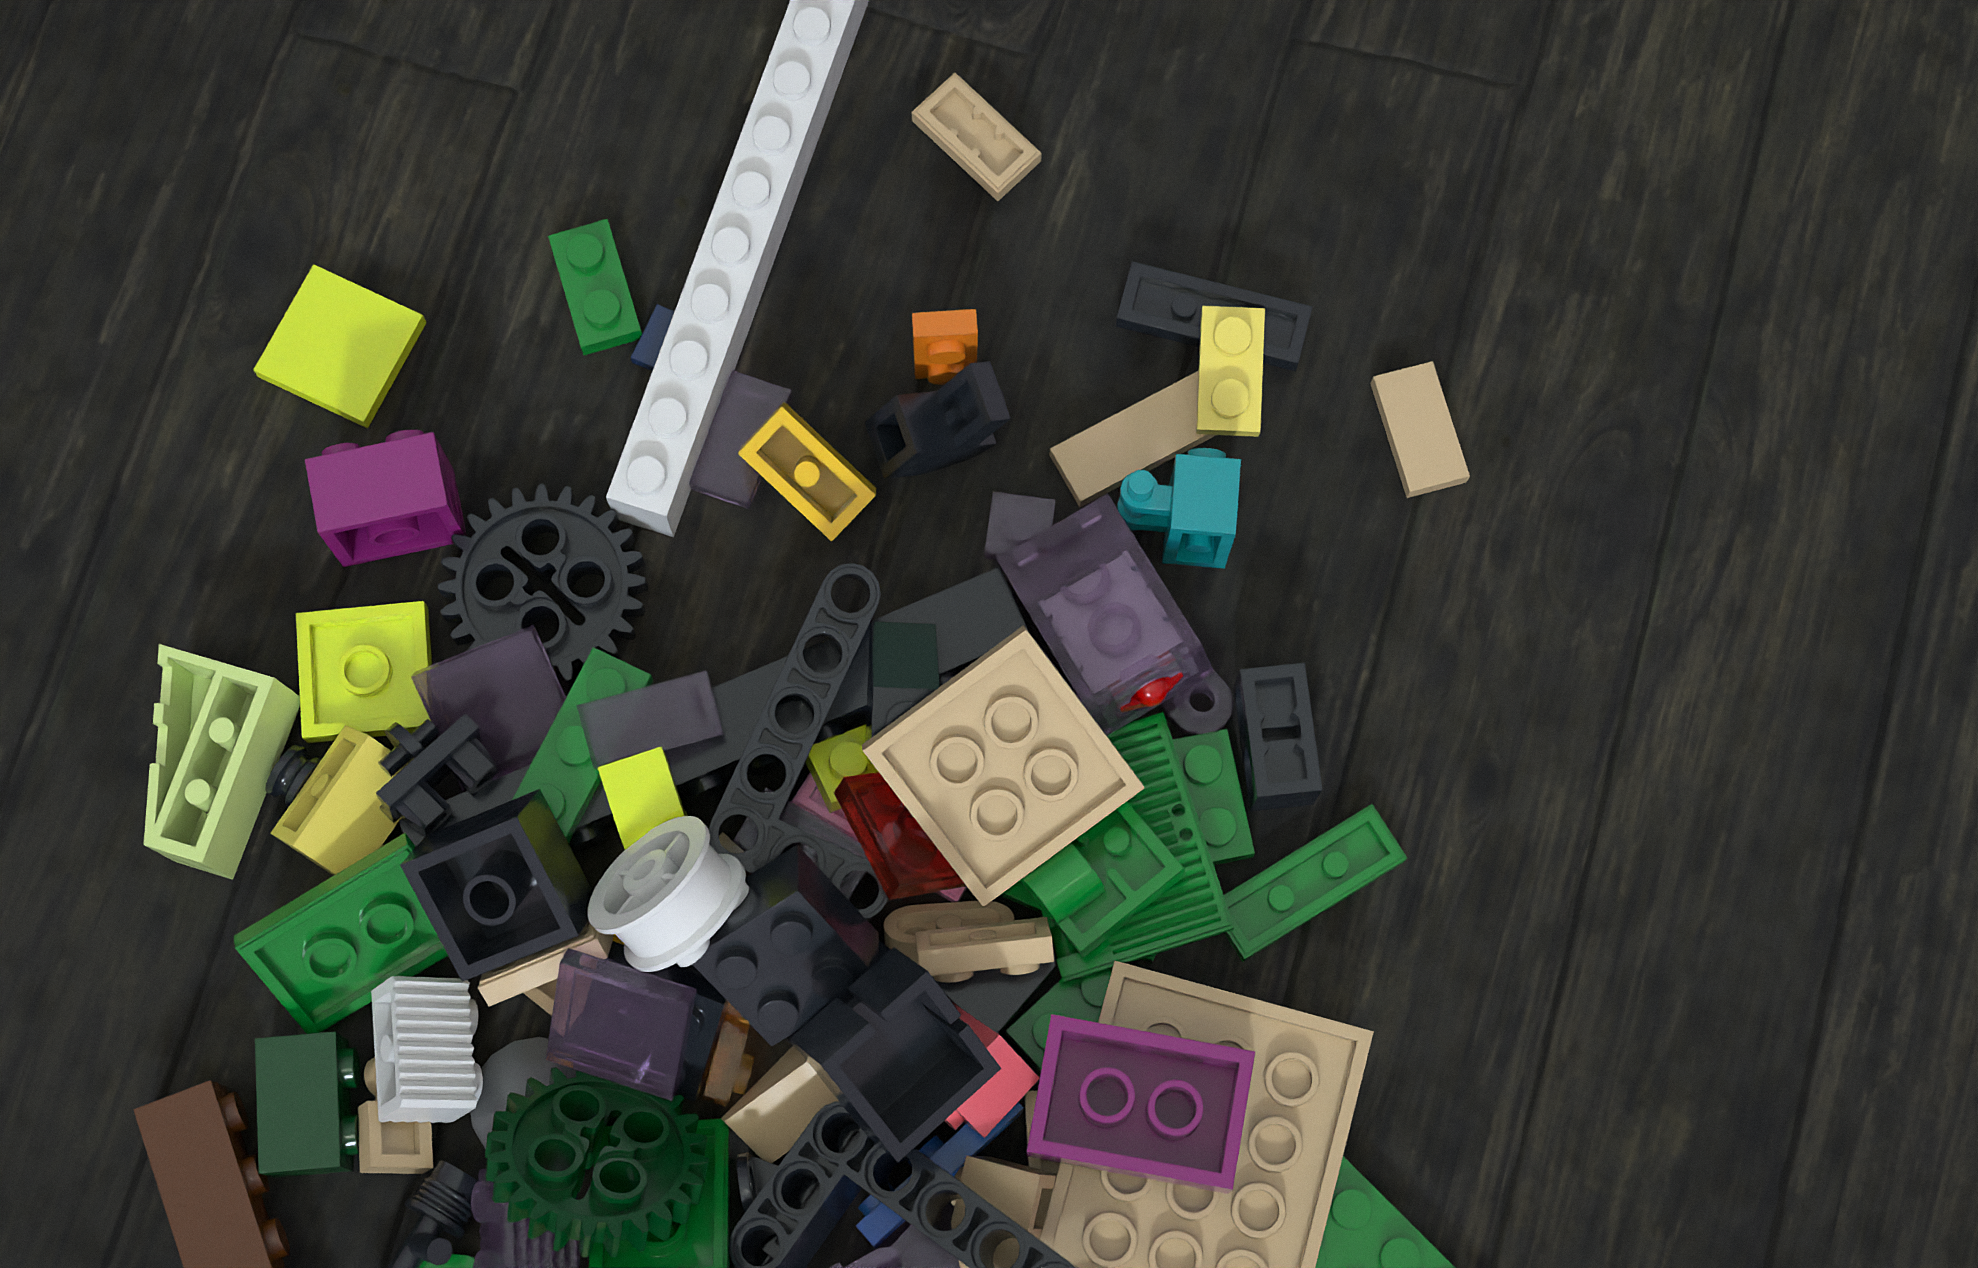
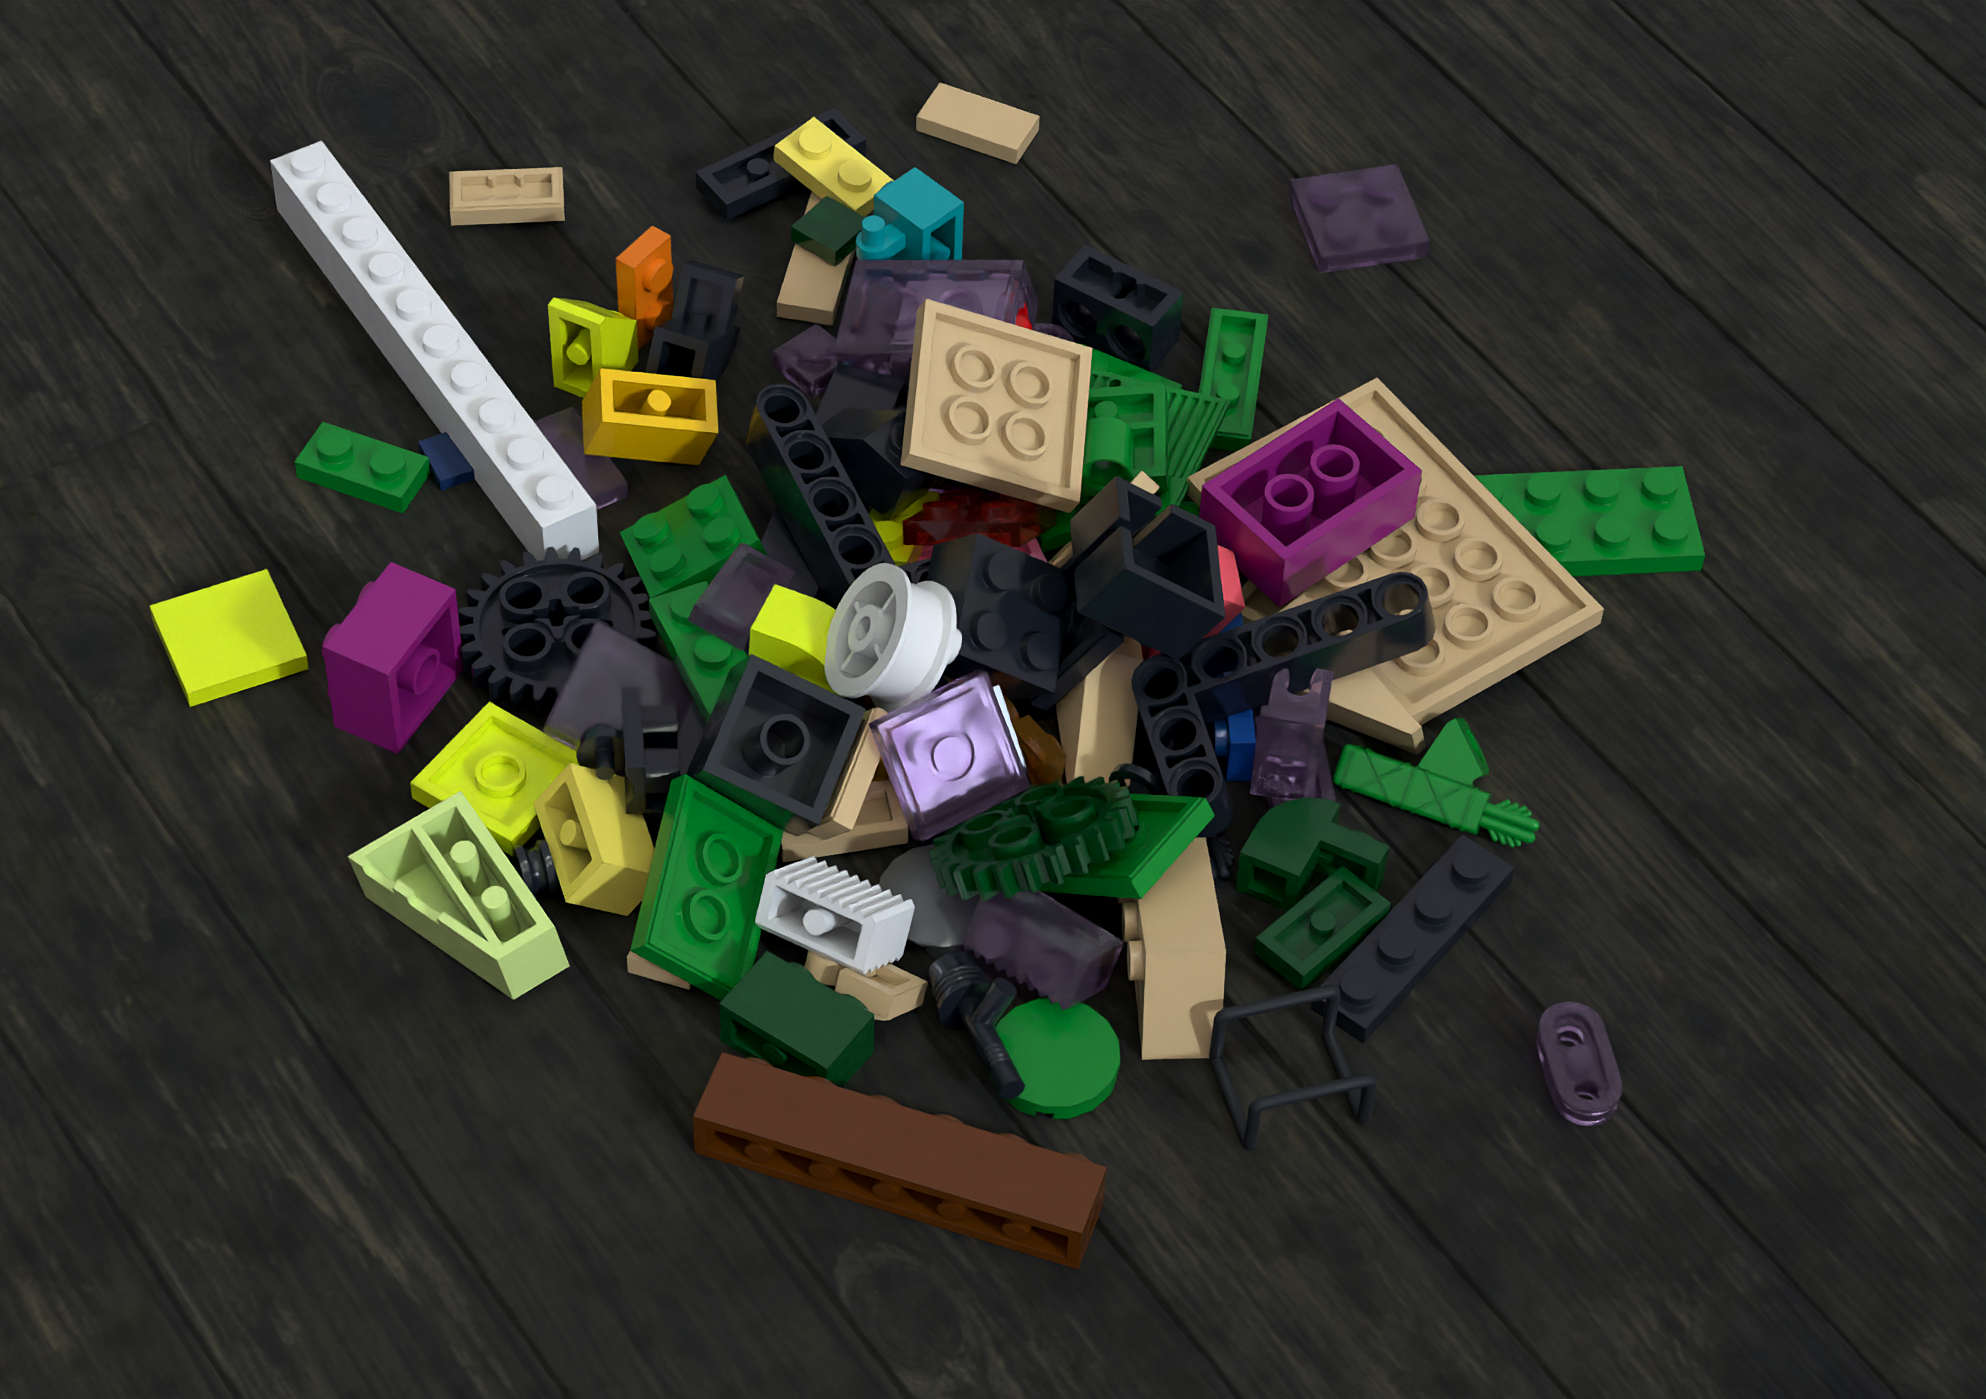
camera: 50 degrees left, 25 degrees down
none -> neon yellow slope [548,297,639,398]
none -> green plate [620,475,769,598]
none -> dark green tile [791,196,865,266]
none -> clear purple plate [1289,164,1430,273]

